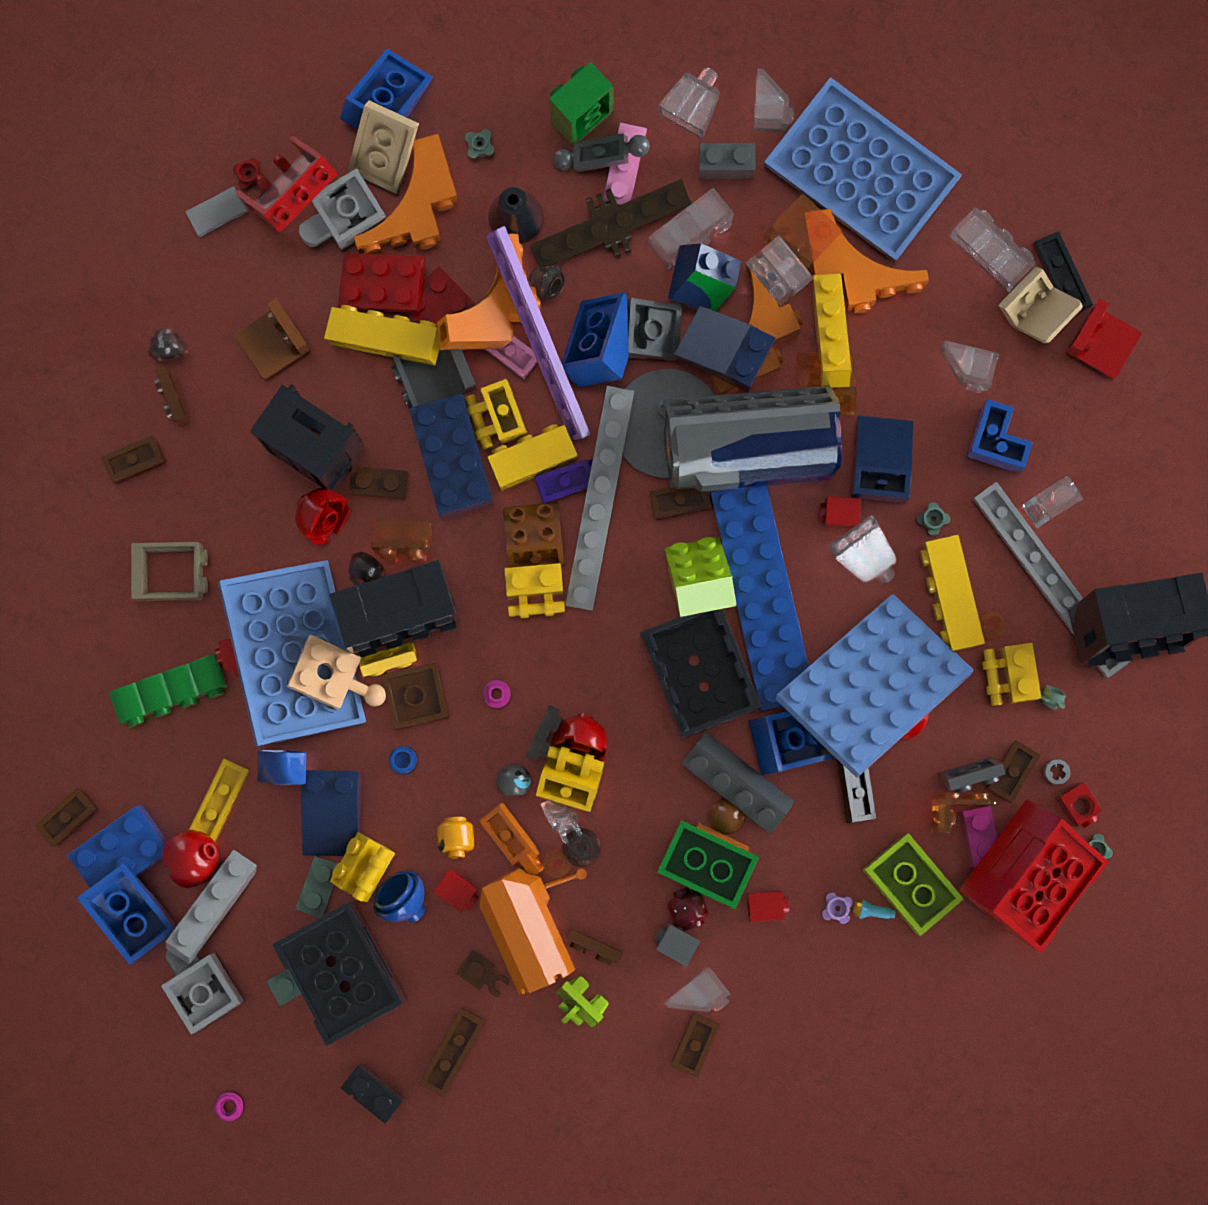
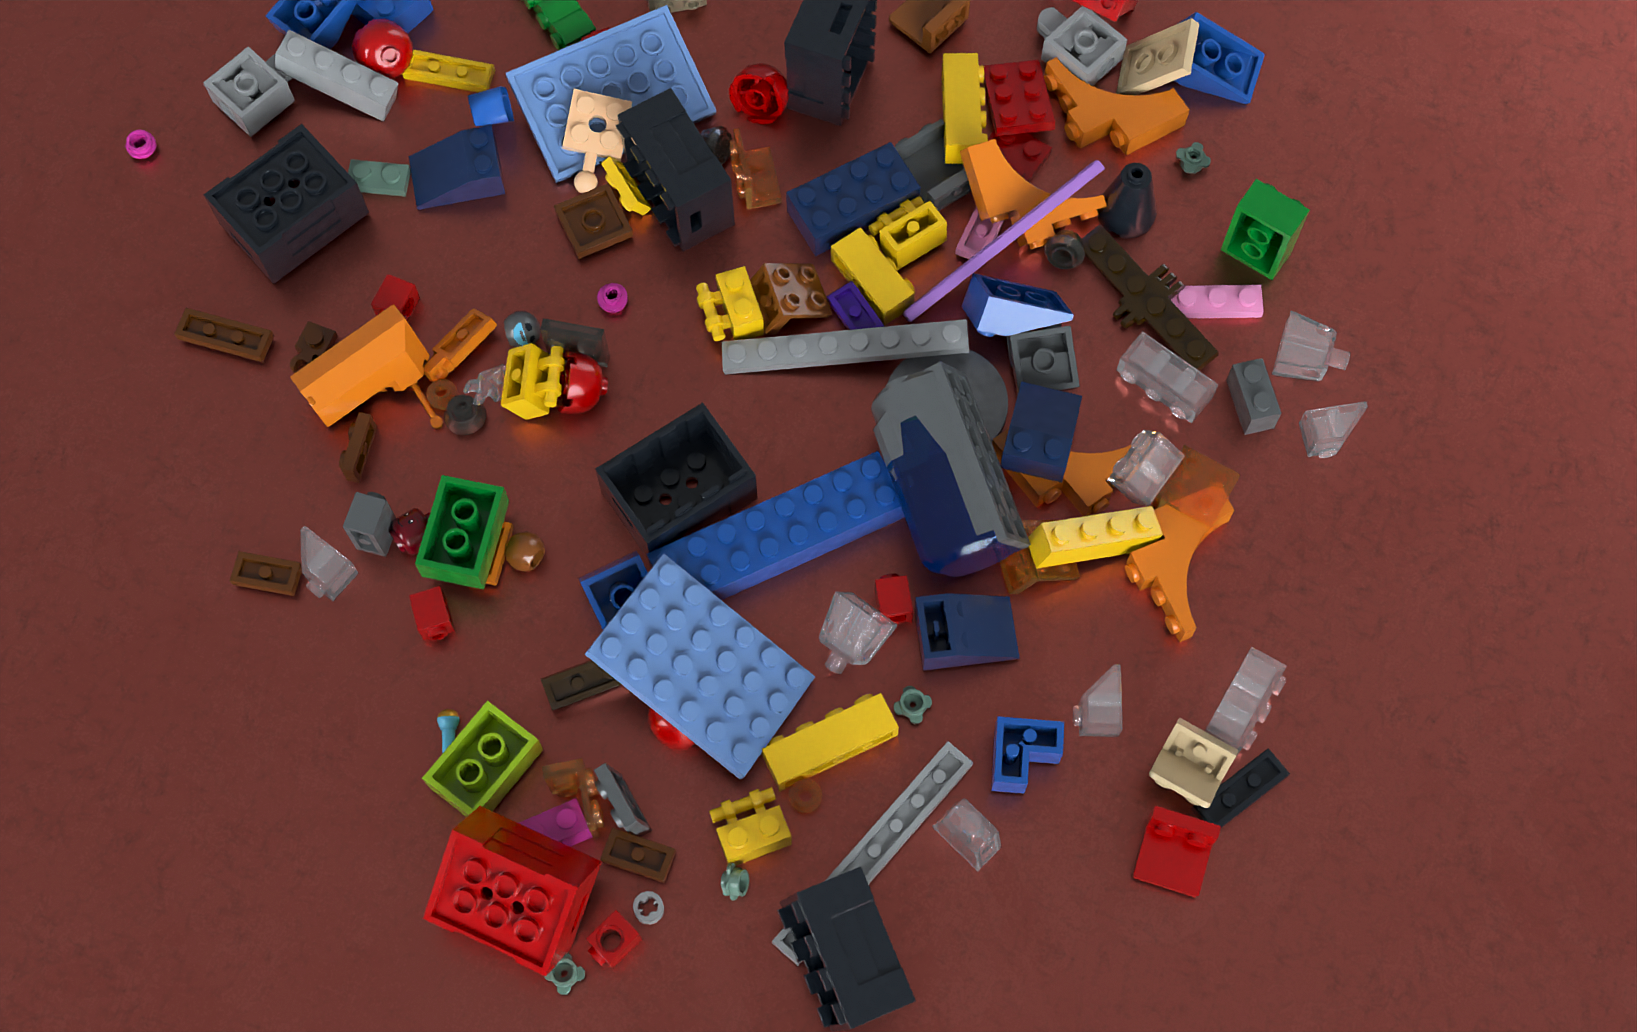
camera: 75 degrees right, 15 degrees down
yellow brick [330,832,395,902] -> none
black brick [341,1063,405,1123] -> none
reddish brown plate [349,466,408,500] -> none
blue piece [373,870,426,923] -> none
blue plate [389,746,417,774] -> none
light orange head [437,817,474,859] -> none
dark grey plate [553,133,650,172] -> none
lime hips [555,975,609,1028] -> none
reddish brown plate [650,487,710,520] -> none
lime brick [665,537,736,617] -> none
dark blue slope [668,243,742,311] -> none
dark grey brick [681,732,795,834] -> none
medium blue plate [764,77,962,263] -> none
lavender plate [822,893,853,924] -> none

